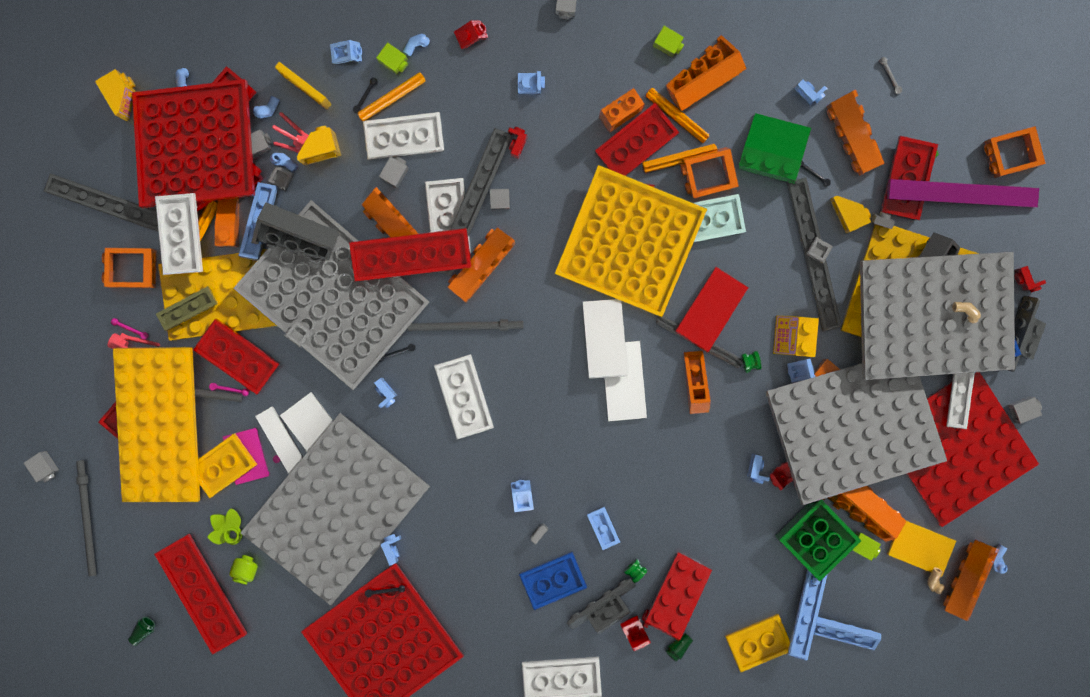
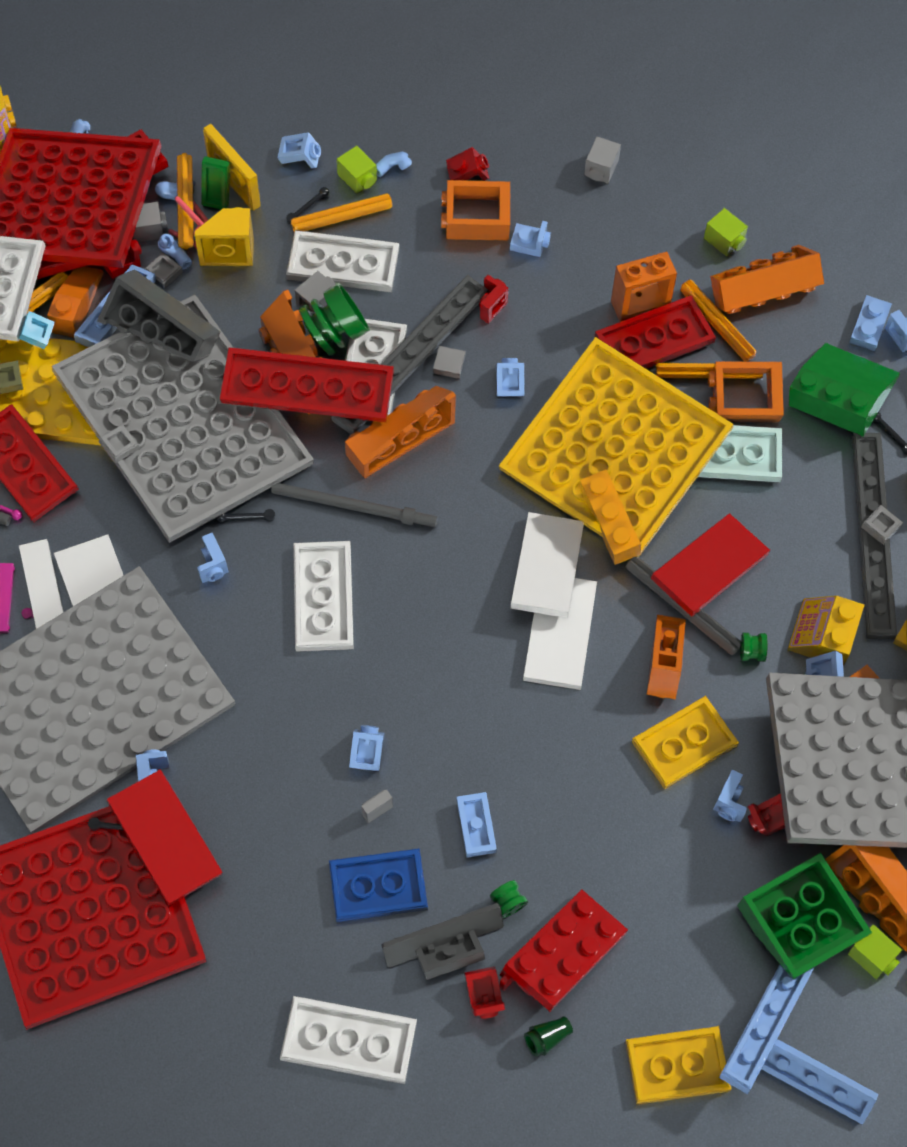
camera: 15 degrees right, 25 degrees down
none -> medium azure tile [18,311,54,349]
none -> red tile [107,769,223,906]
none -> light orange axle [177,153,194,250]
none -> green tile [201,156,230,209]
none -> green wheel [299,283,370,356]
none -> orange window [441,180,510,241]
none -> light blue bracket [495,358,524,397]
none -> light orange arch [580,469,641,565]
none -> yellow tile [632,696,739,790]
none -> light blue plate [849,295,892,352]

